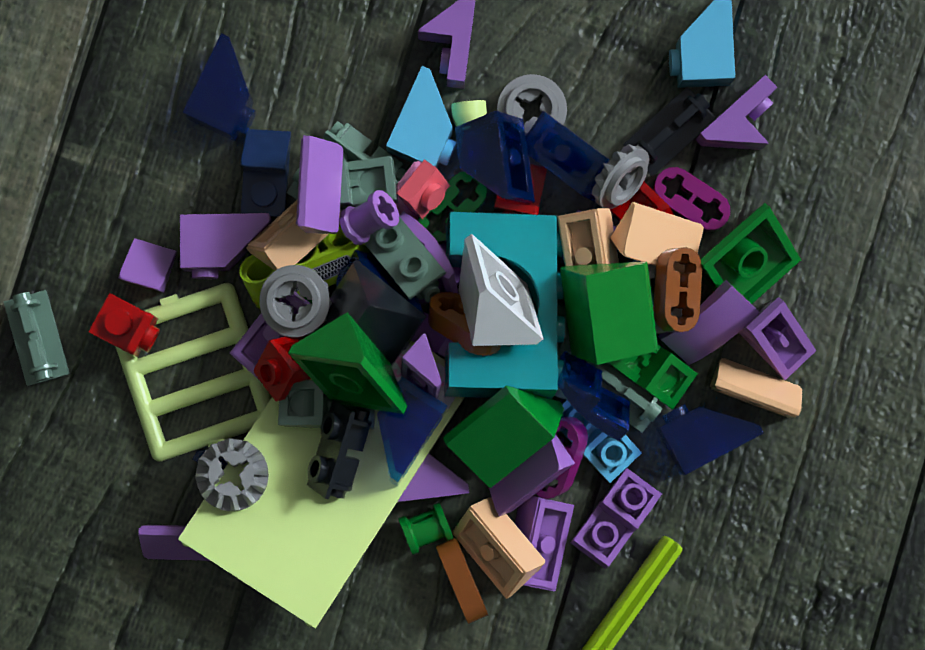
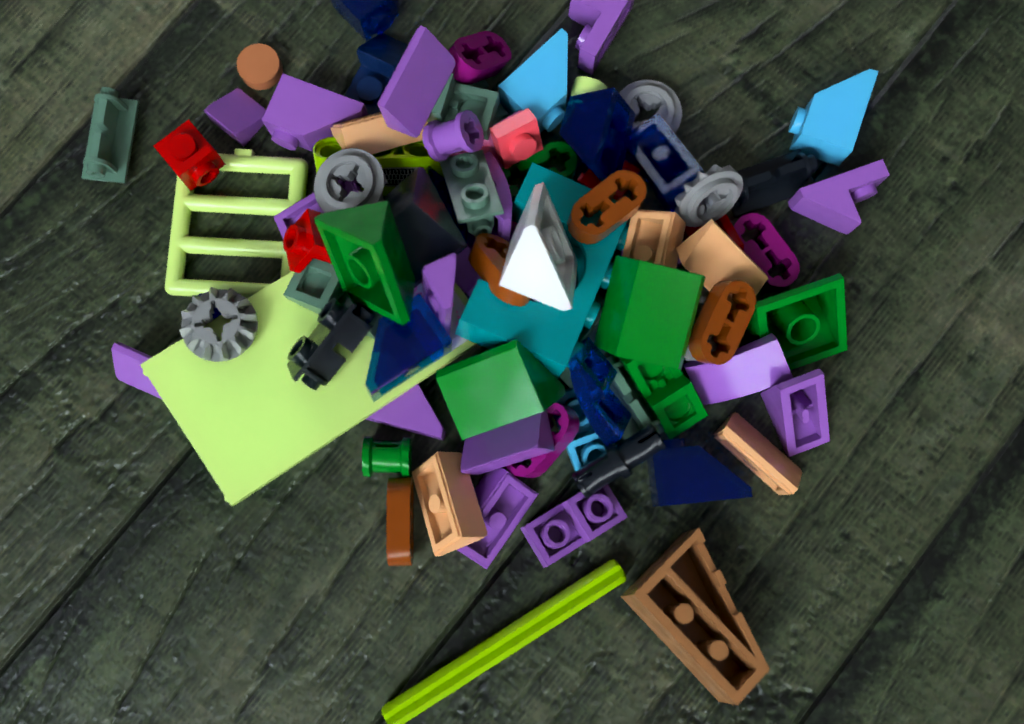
camera: 30 degrees right, 5 degrees down
none -> nougat tile [237,43,283,90]
none -> magenta beam [448,31,512,84]
none -> dark orange beam [567,170,647,244]
none -> black pin [572,422,667,499]
none -> medium nougat wedge [620,527,770,706]

